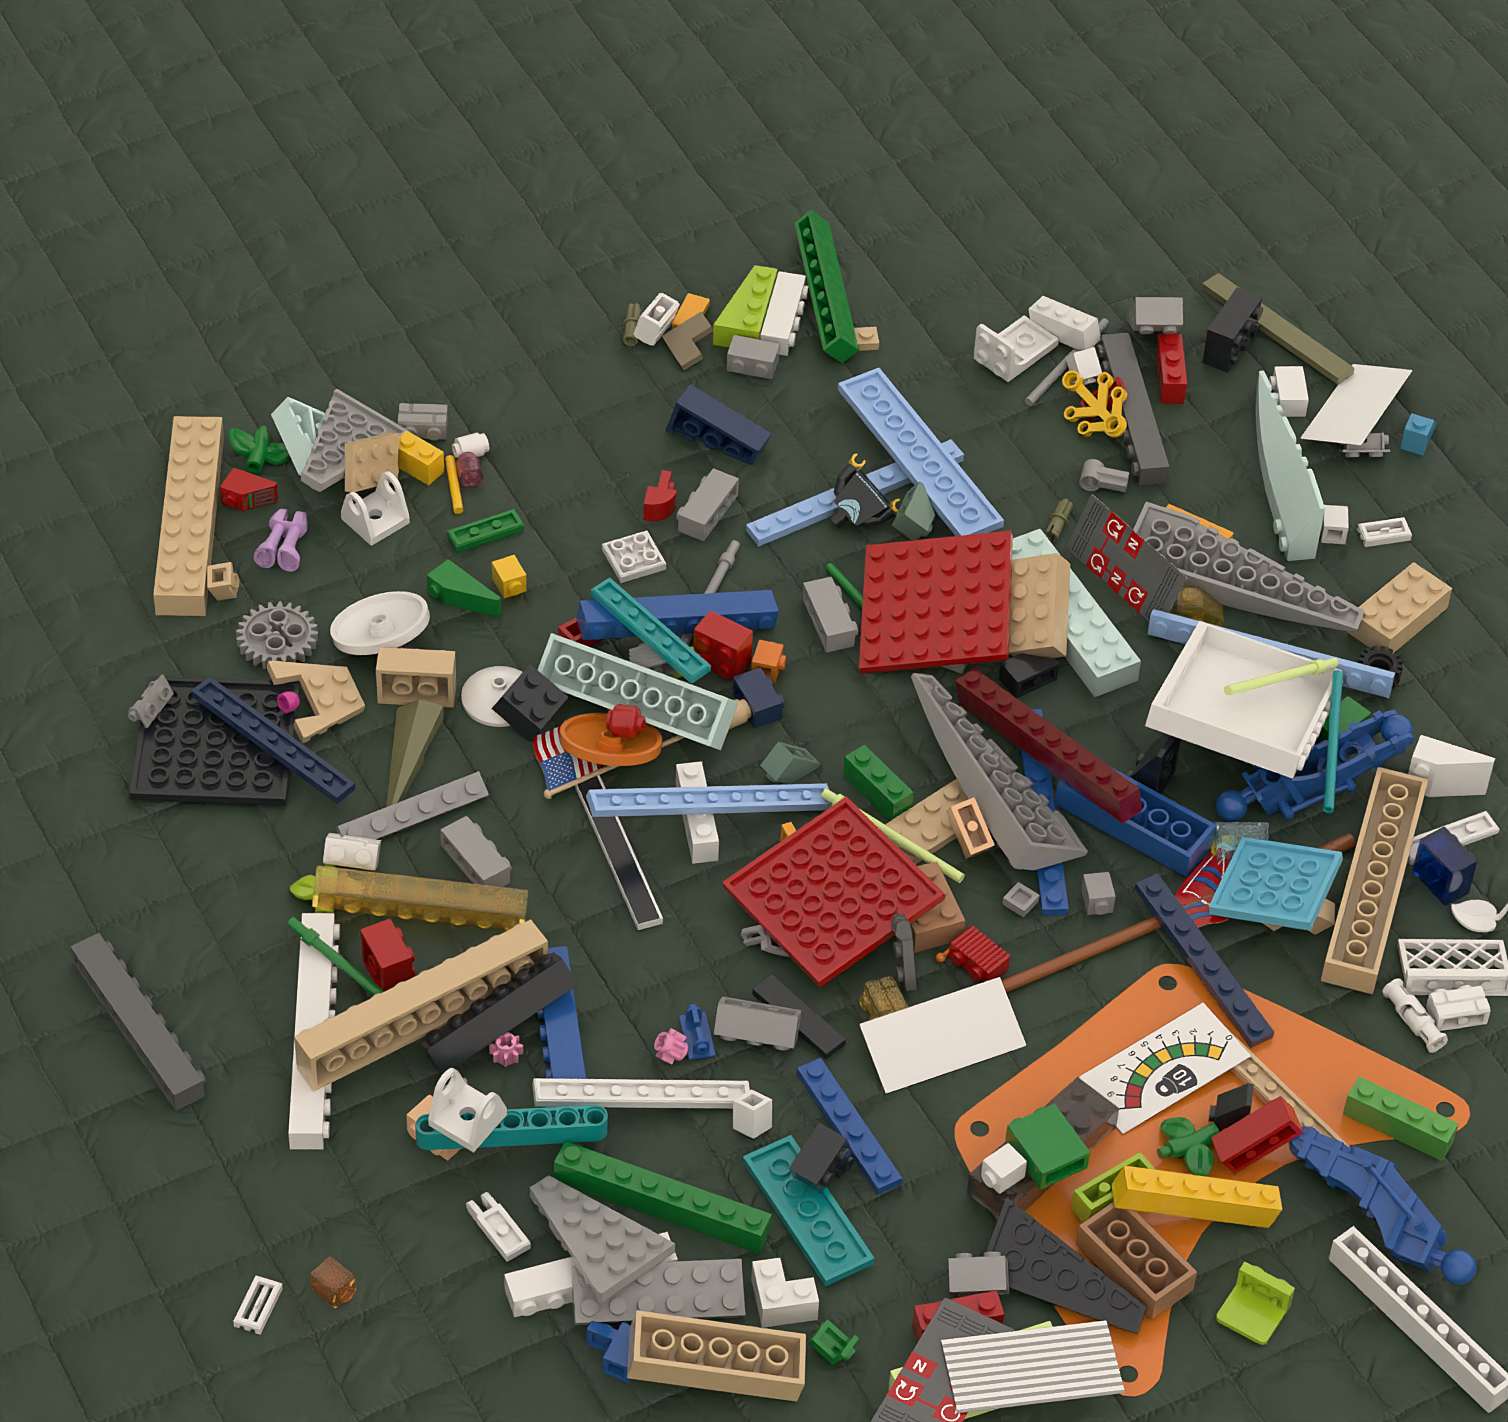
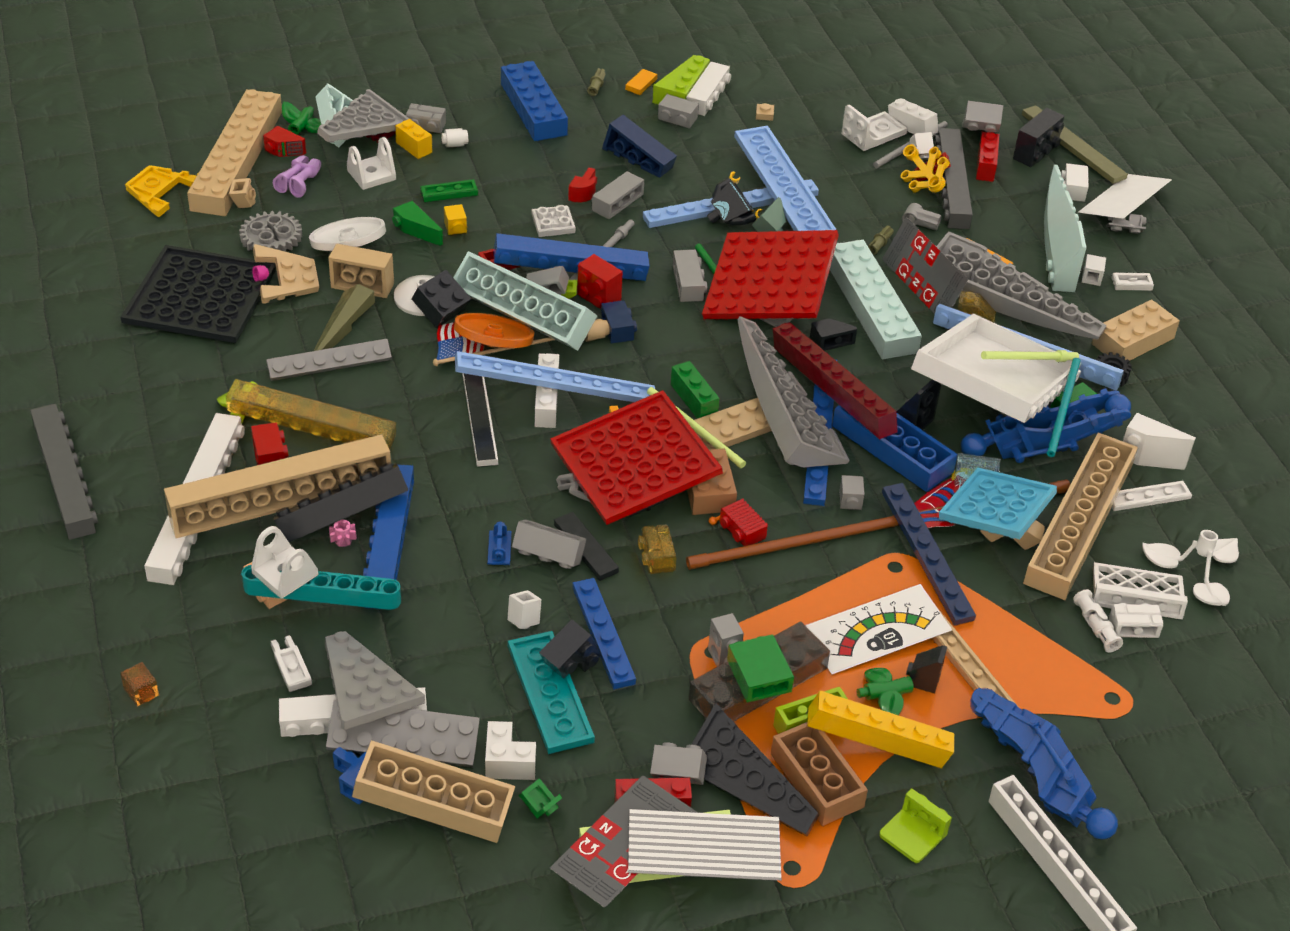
camera: 10 degrees right, 5 degrees down
light grey hinge [128,674,174,728] -> none
dark blue plate [191,677,356,804] -> none
white tile [233,1276,283,1335] -> none
green bar [287,917,385,996] -> none
white brick [323,833,381,871] -> none
tan plate [345,432,399,492] -> none
light grey brick [440,816,512,896] -> none
yellow bar [445,455,463,514] -> none
clear pink brick [456,452,484,487] -> none
white tile [532,1078,750,1109] -> none
green brick [554,1141,772,1254] -> none
teal tile [590,577,711,684] -> none
red head [606,704,646,739] -> none
white brick [633,293,680,346] -> none
bright pink gear [654,1028,688,1065] -> none
dark tan tile [662,312,713,370] -> none
orange brick [751,640,787,683] -> none
sand green slope [760,742,821,784] -> none
green brick [794,210,859,363] -> none
white sticker [860,977,1026,1093] -> none
dark grey hinge [891,912,916,991] -> none
light nougat brick [946,797,994,859] -> none
white brick [981,1143,1027,1194] -> none
light grey plate [1002,882,1040,918] -> none
tan brick [1009,553,1070,659] -> none
red brick [1211,1096,1304,1175] -> none
bright green brick [1343,1076,1459,1161] -> none
dark azure slope [1400,413,1437,456] -> none
clear blue brick [1412,826,1478,906] -> none
none -> yellow wing [125,165,198,217]
none -> blue brick [501,61,568,141]
none -> light grey brick [708,613,744,669]

